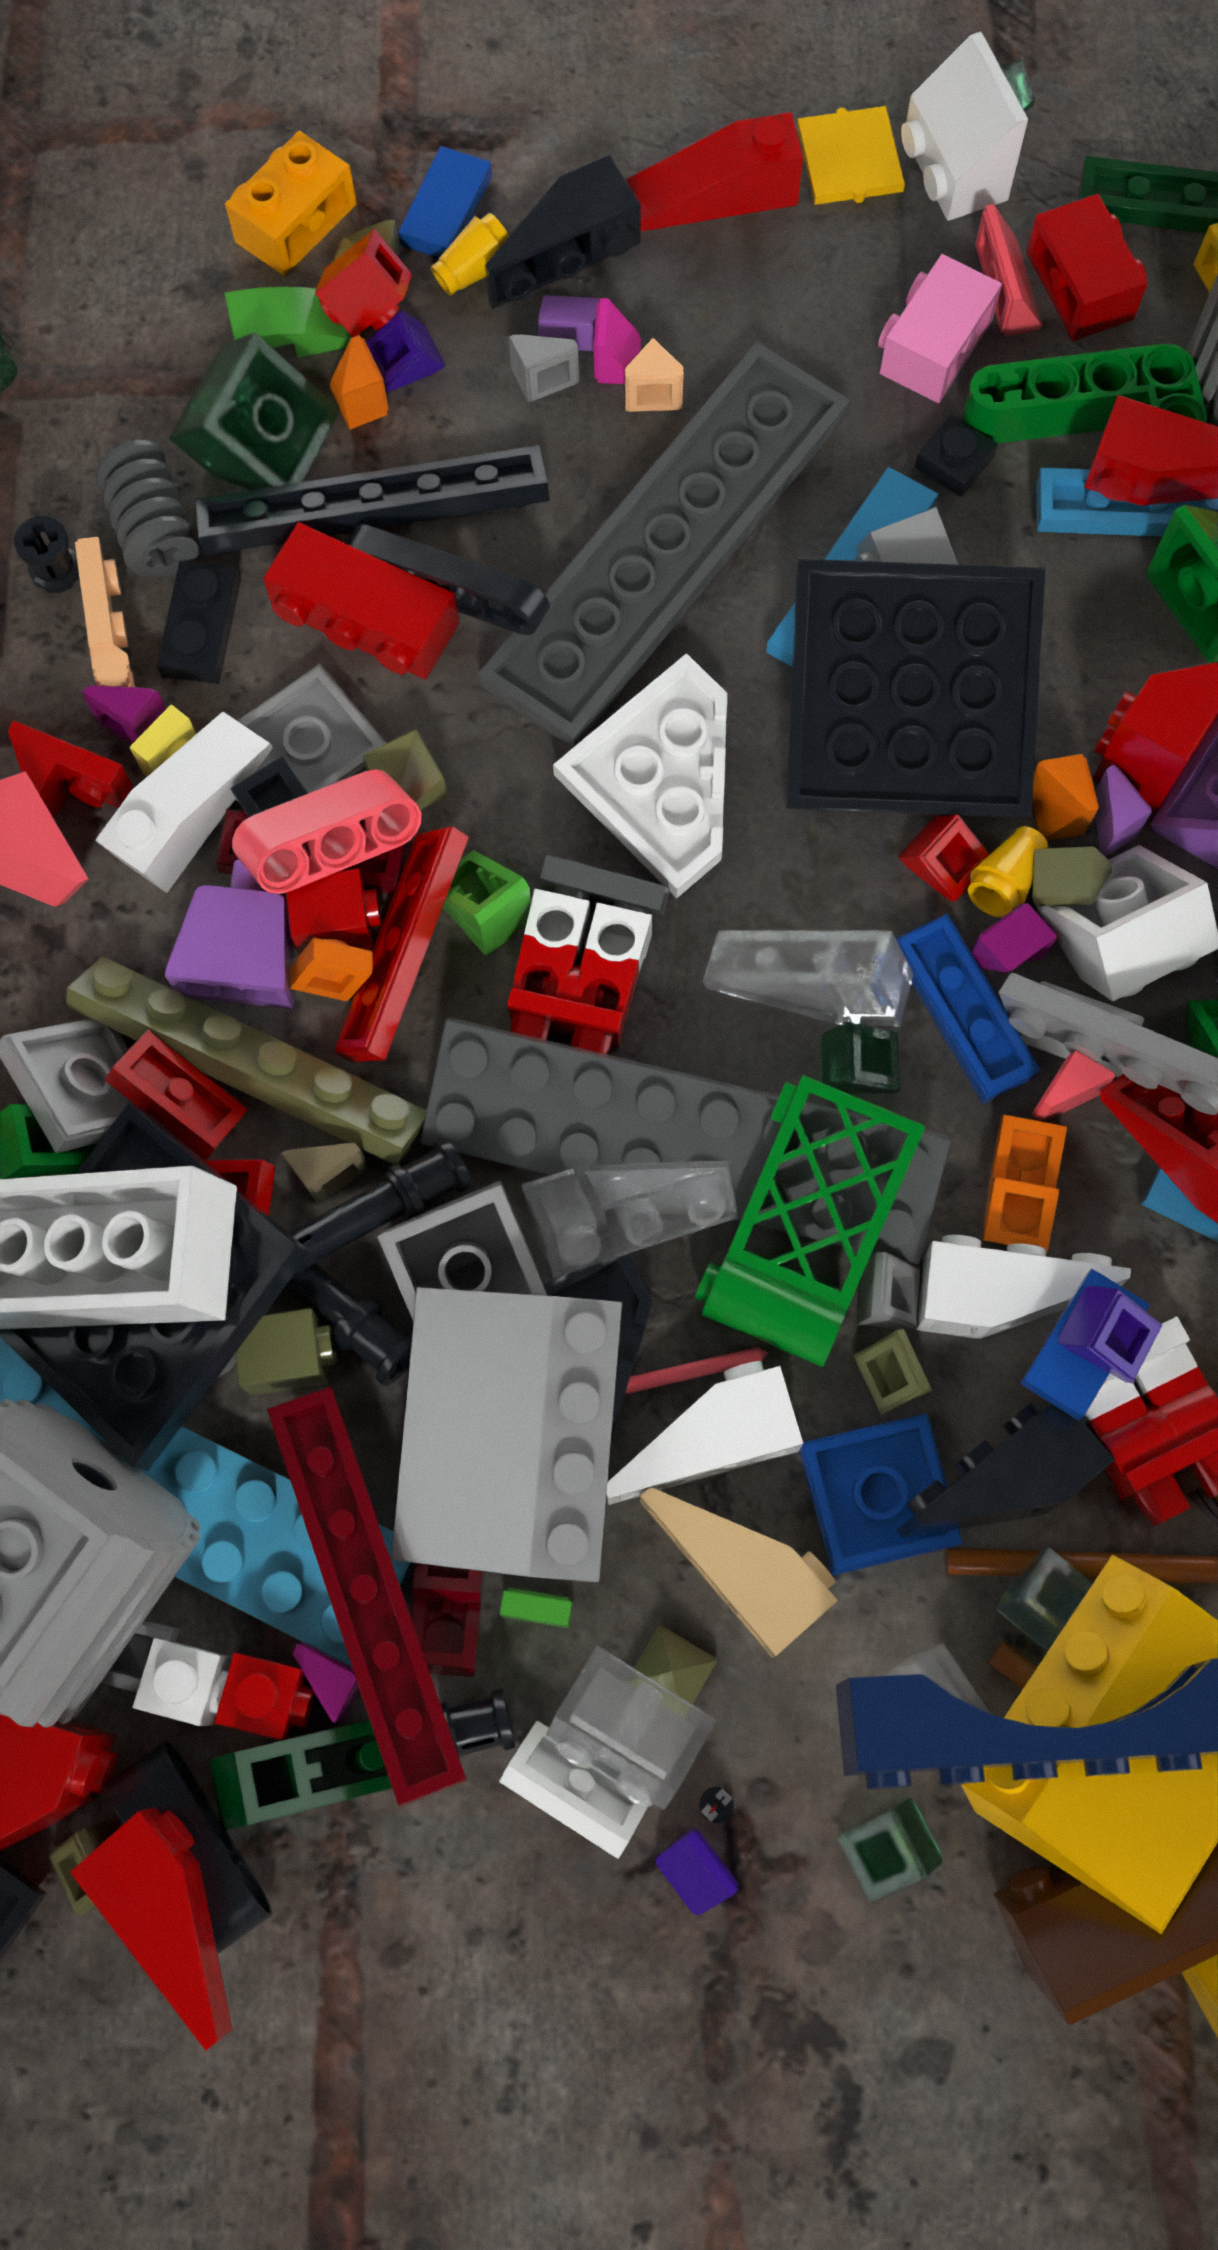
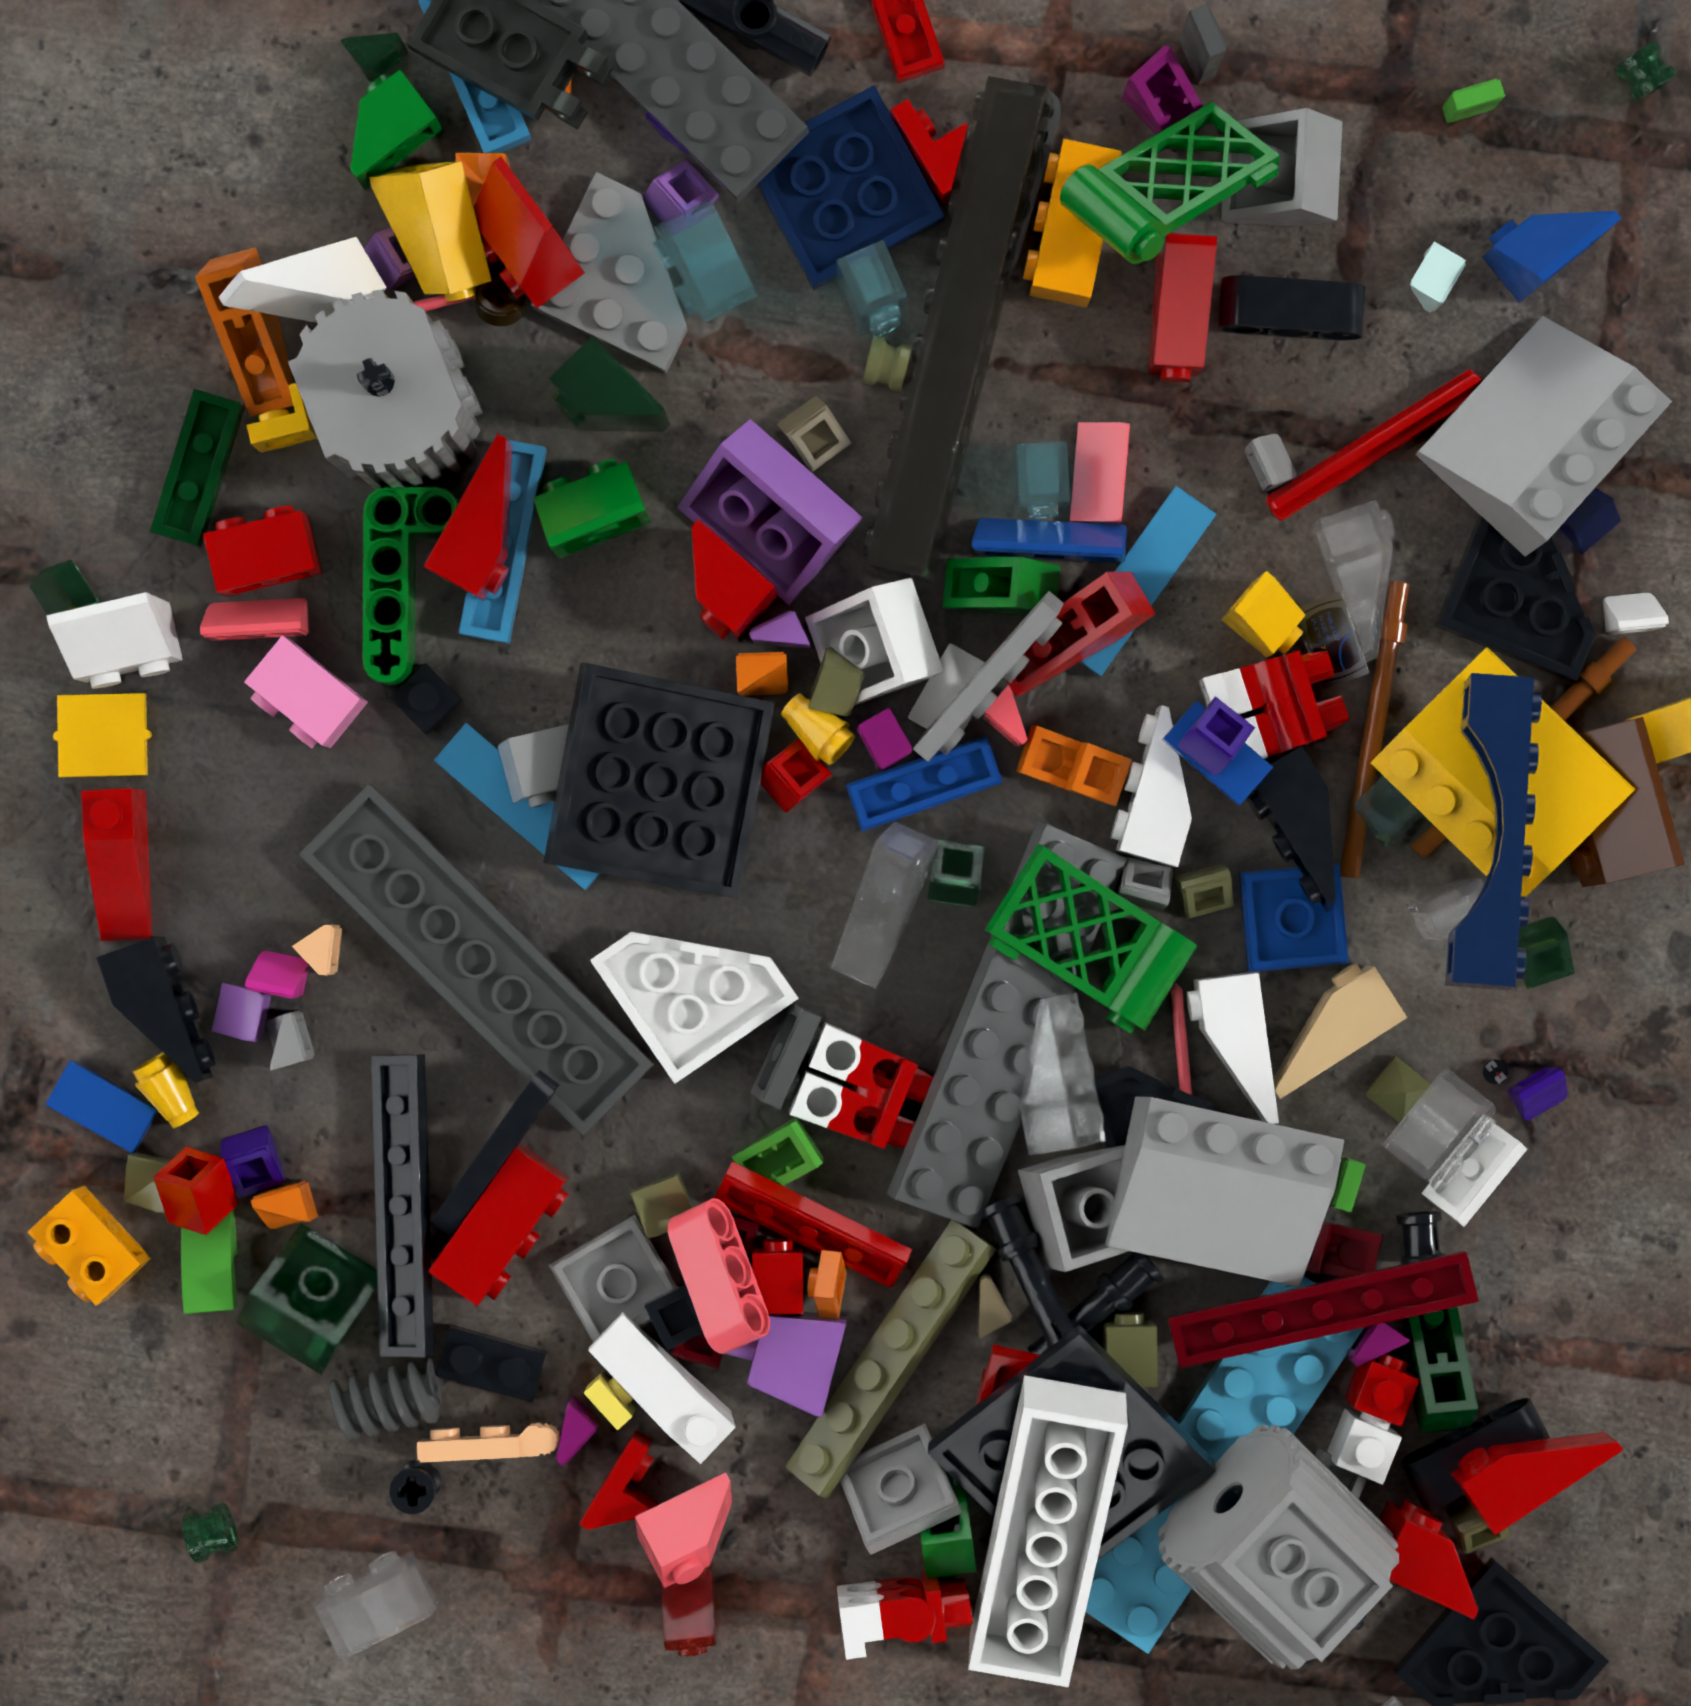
camera: 85 degrees left, 15 degrees up
red plate [104,1030,248,1160] -> none

